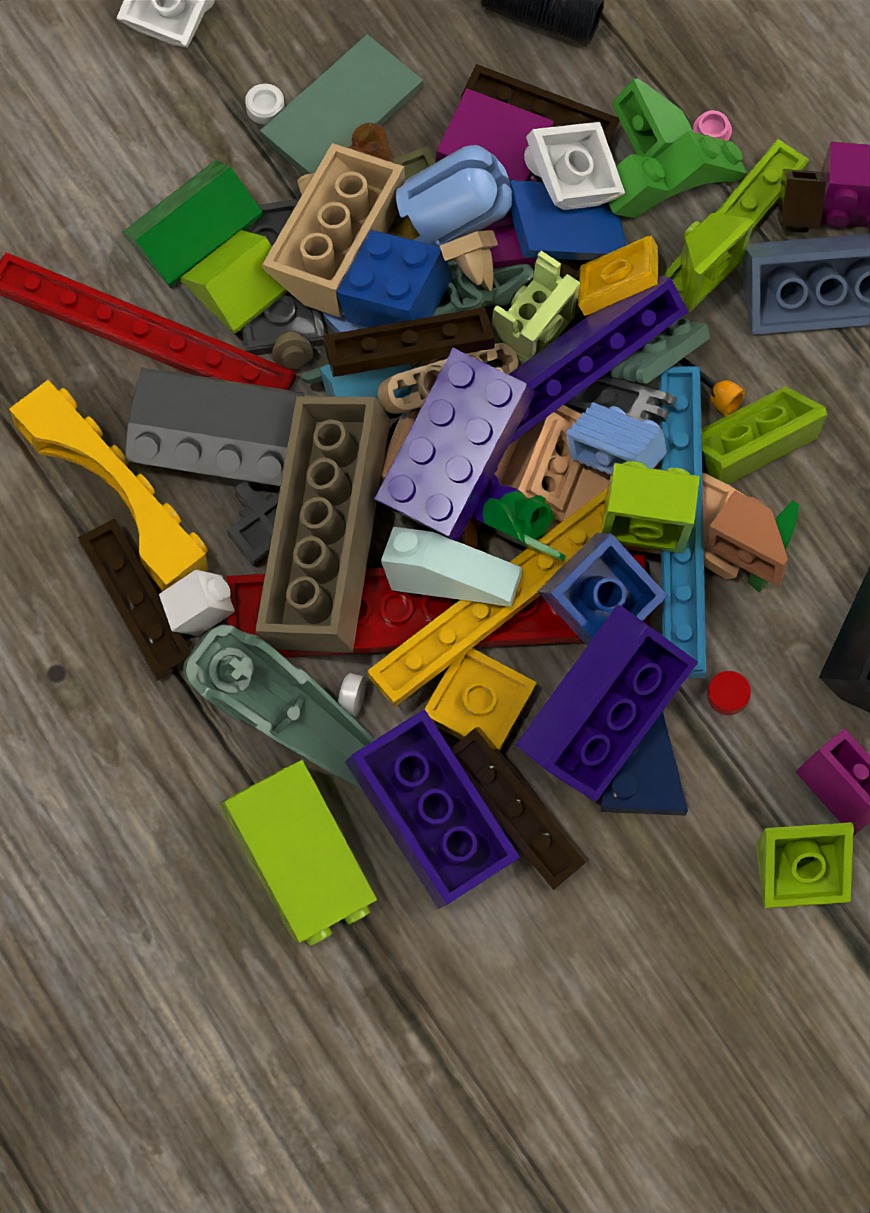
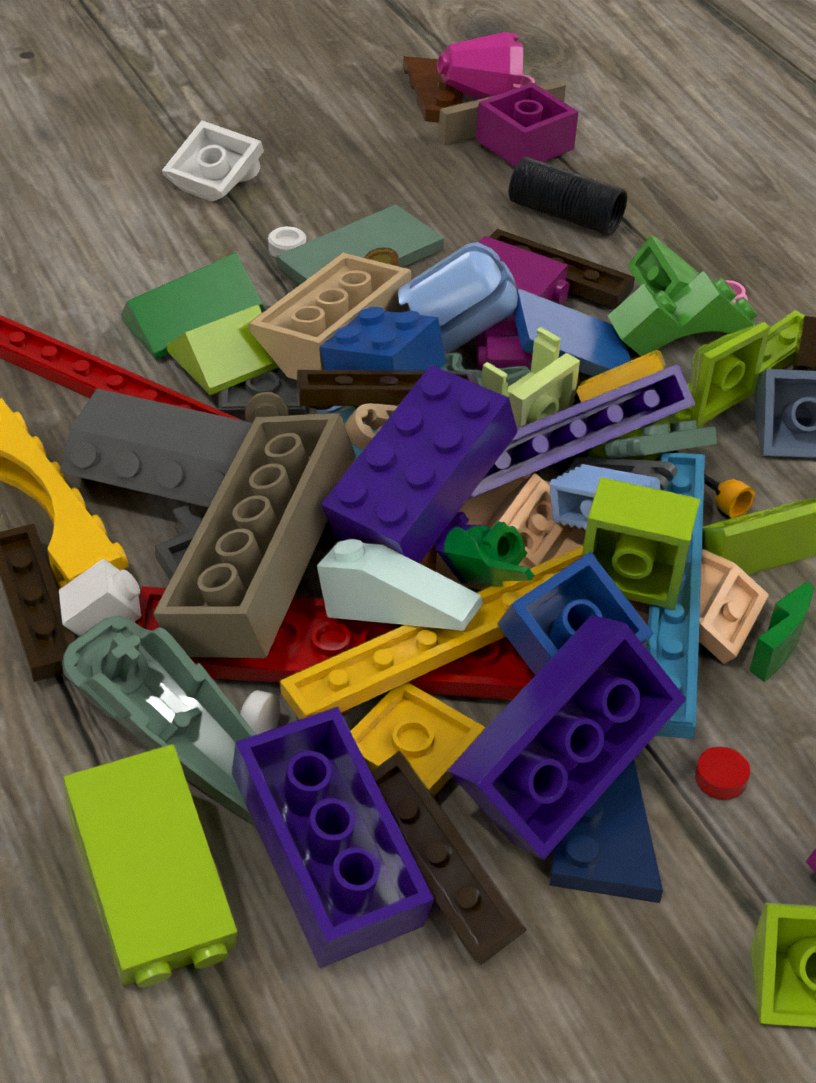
camera: 10 degrees right, 25 degrees down
tan tile [440,230,498,292] -> none
white slope [524,122,625,210] -> none
nougat slope [706,491,788,587] -> none

